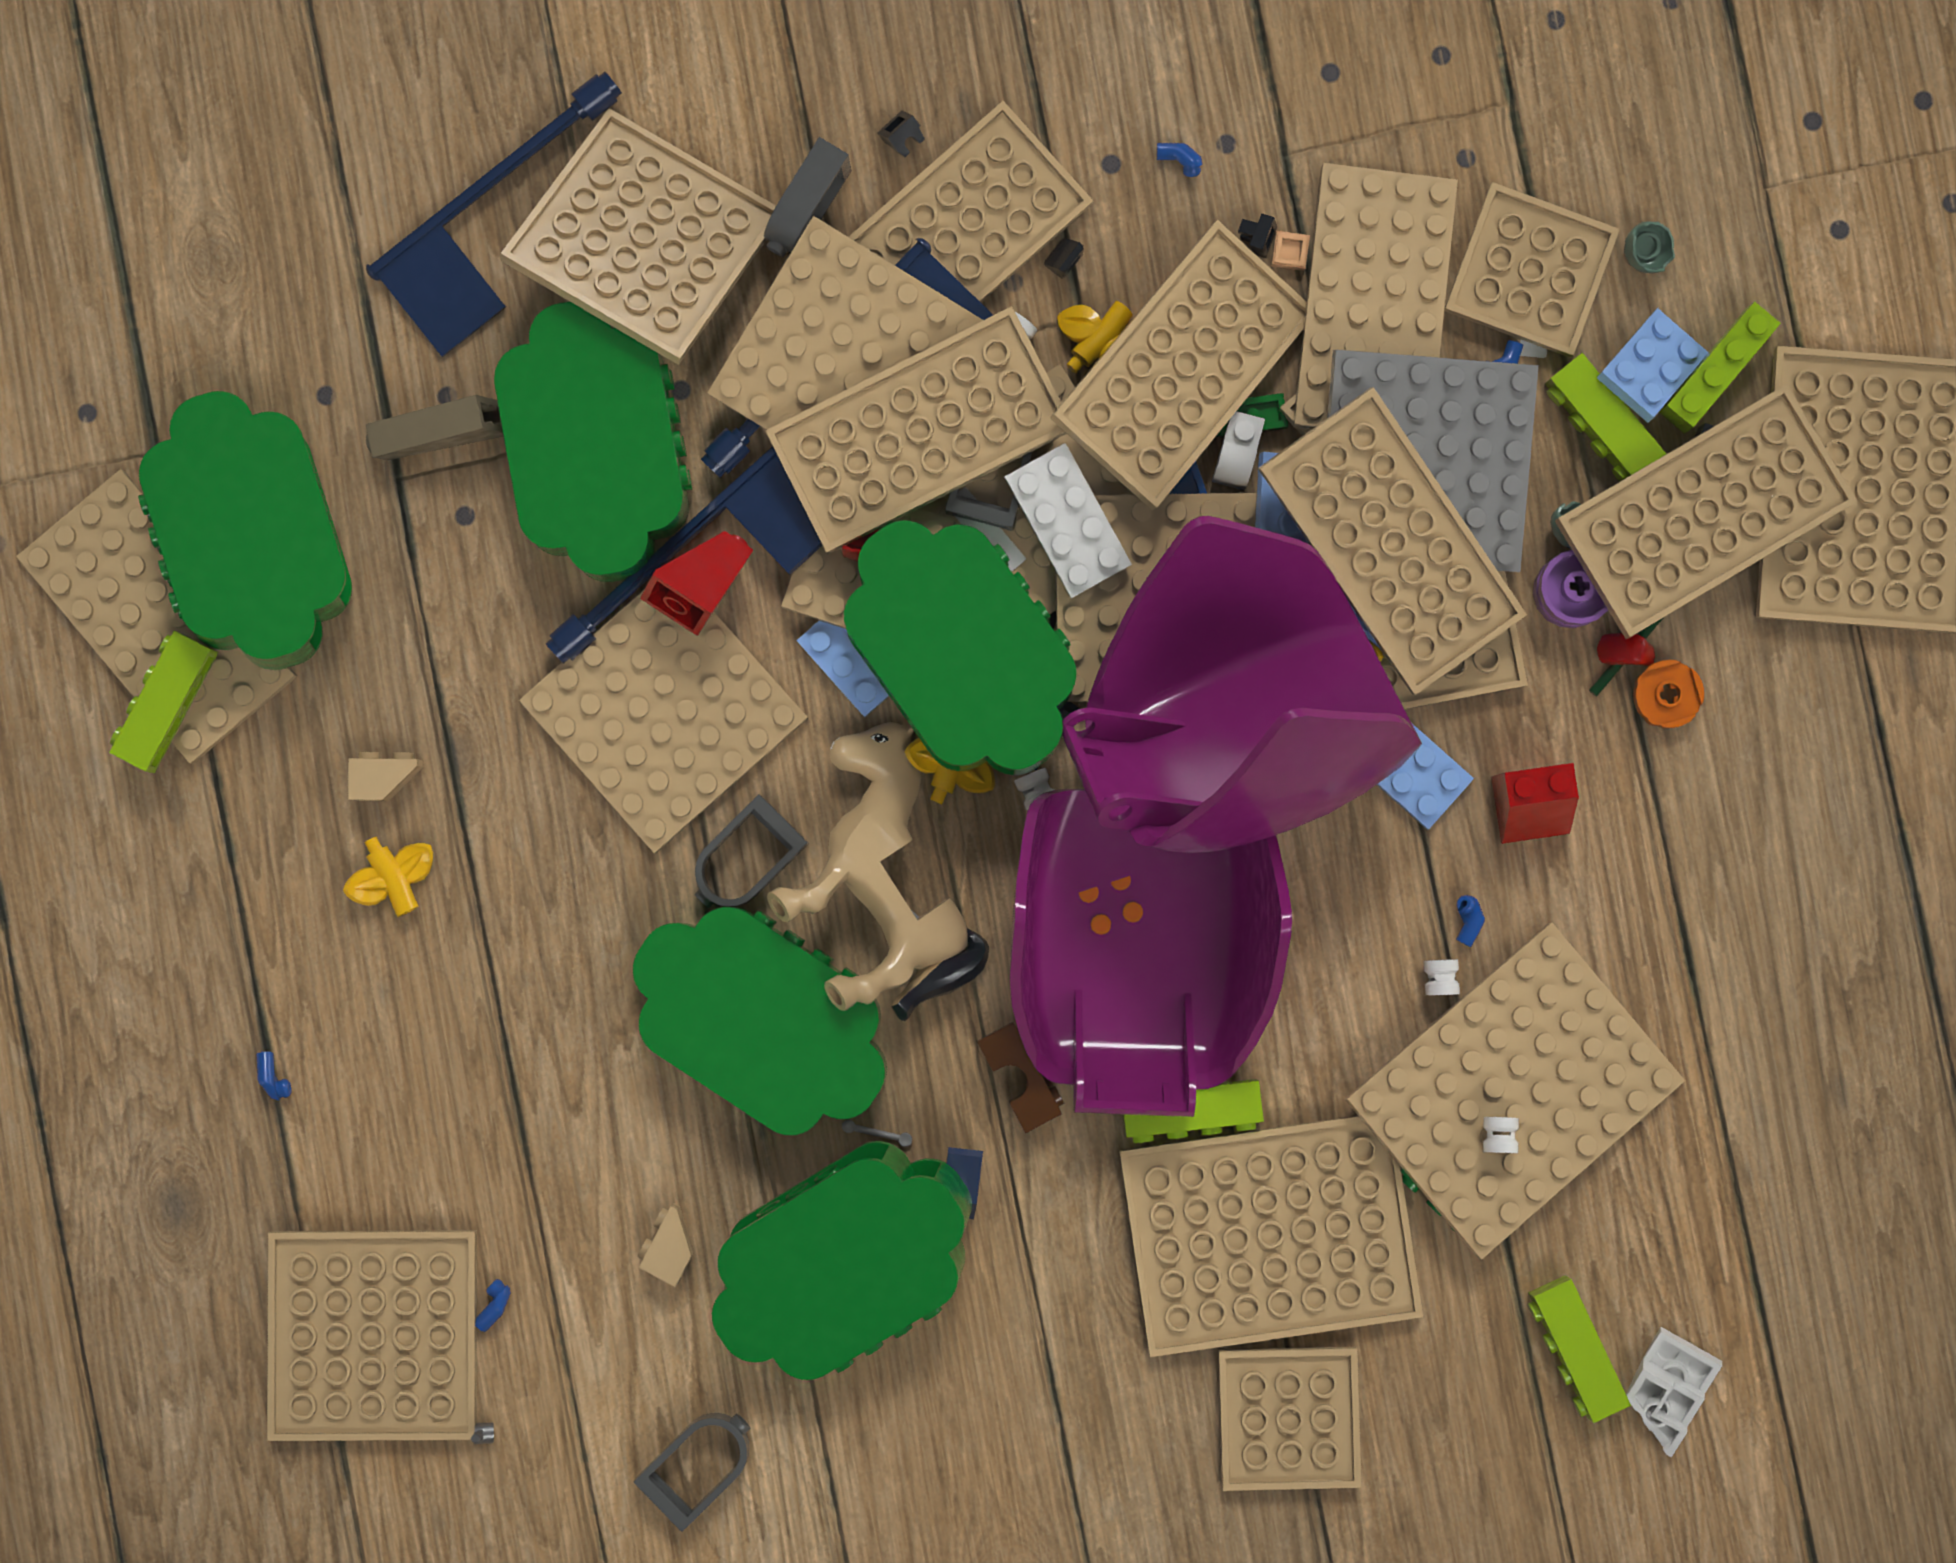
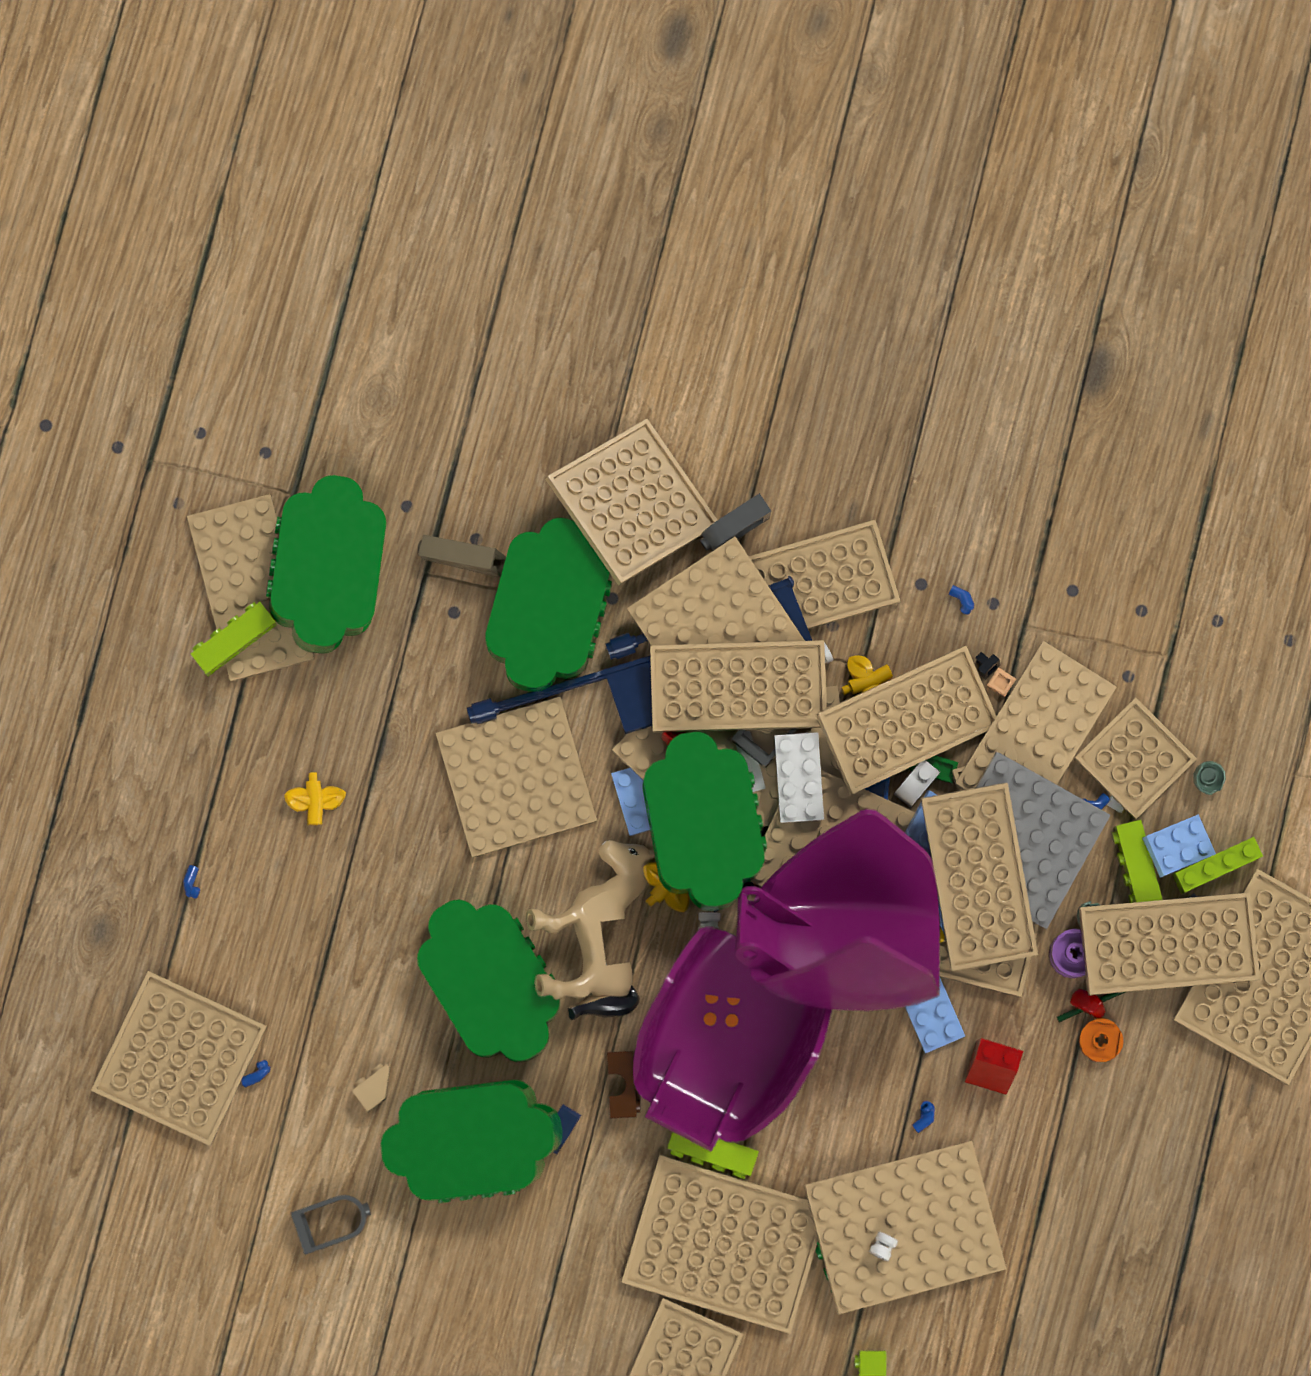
camera: 15 degrees right, 5 degrees down
tan slope [348,752,423,801] -> none
dark blue flag [366,72,622,357] -> none
flat silver hand [471,1422,494,1444] -> none
red slope [640,531,753,636] -> none
dark grey window [695,794,809,908] -> none
light grey hinge [842,1120,912,1146] -> none
black tile [877,110,925,157] -> none
black slope [1044,238,1084,279] -> none
white wheel [1424,959,1460,995] -> none

